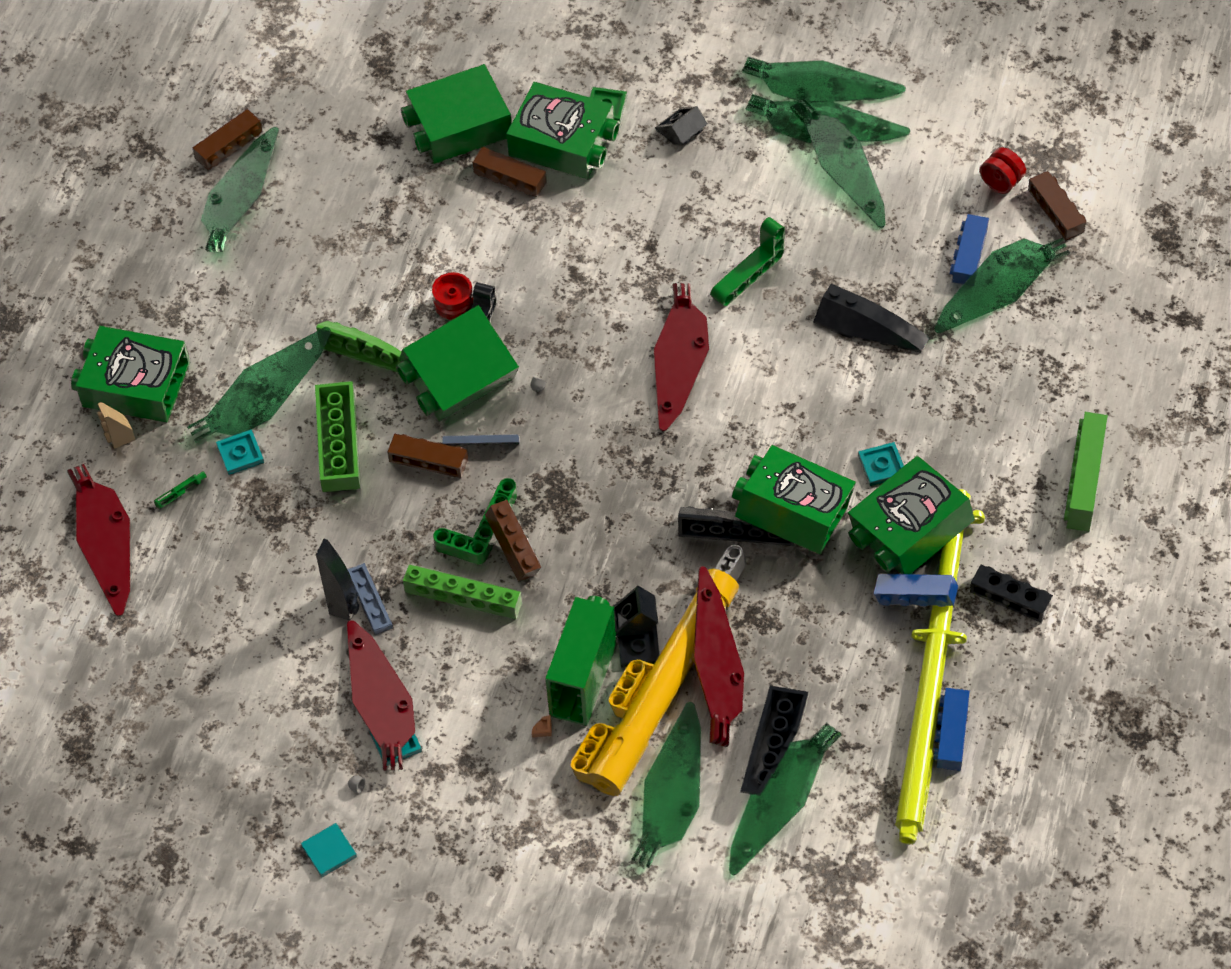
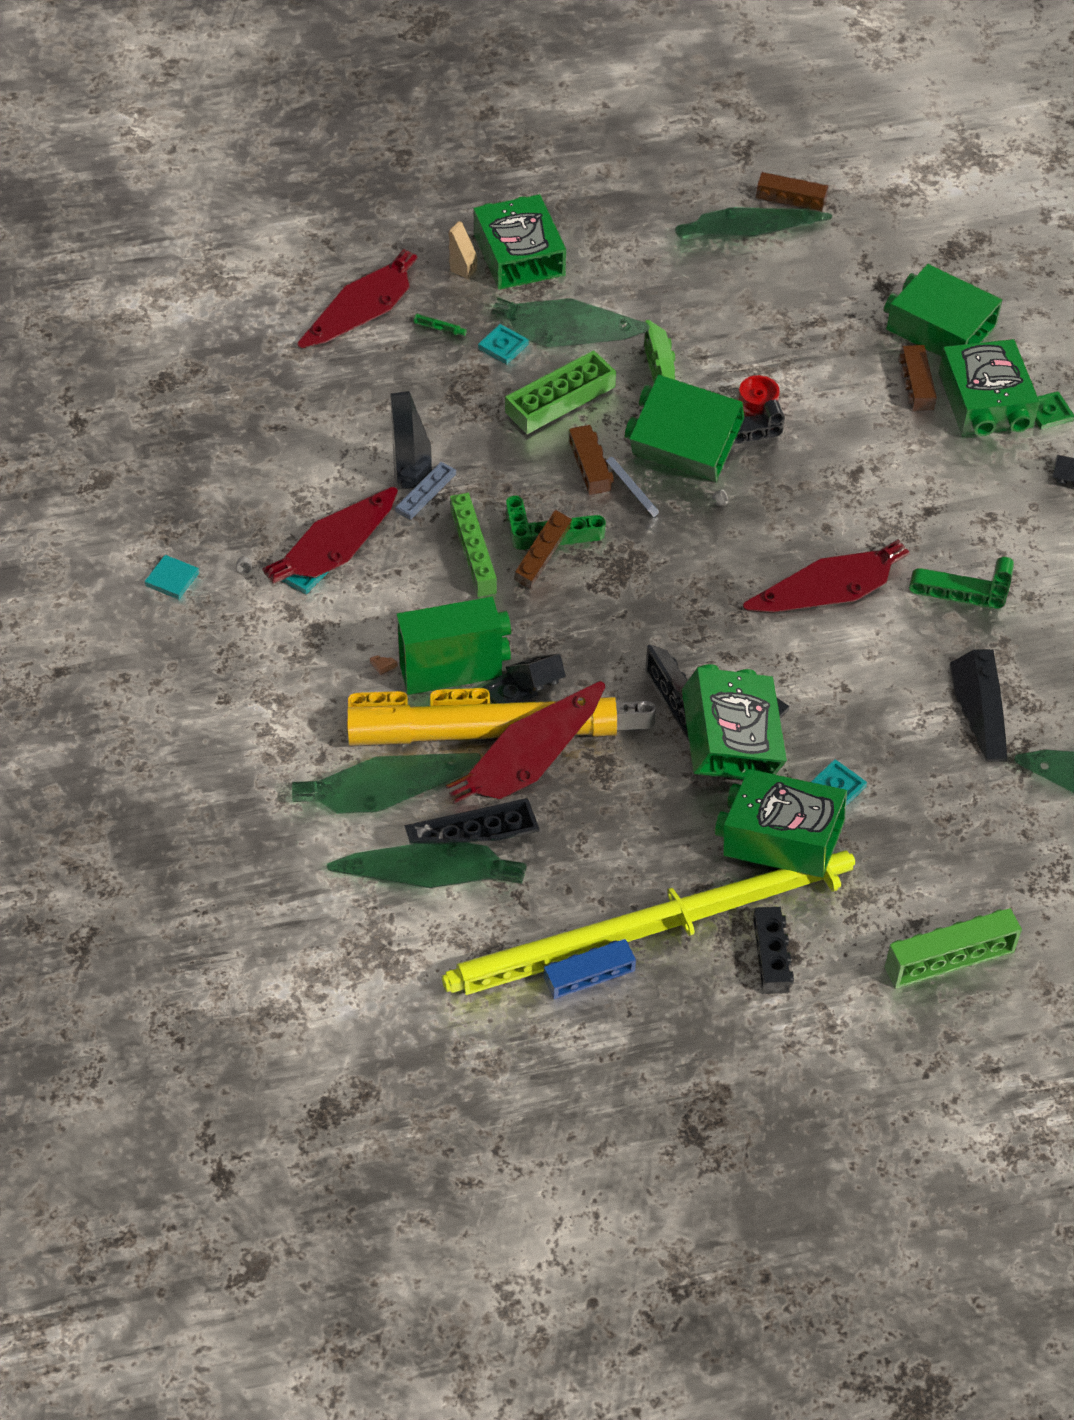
camera: 55 degrees right, 5 degrees down
blue brick [874,574,958,607] -> none

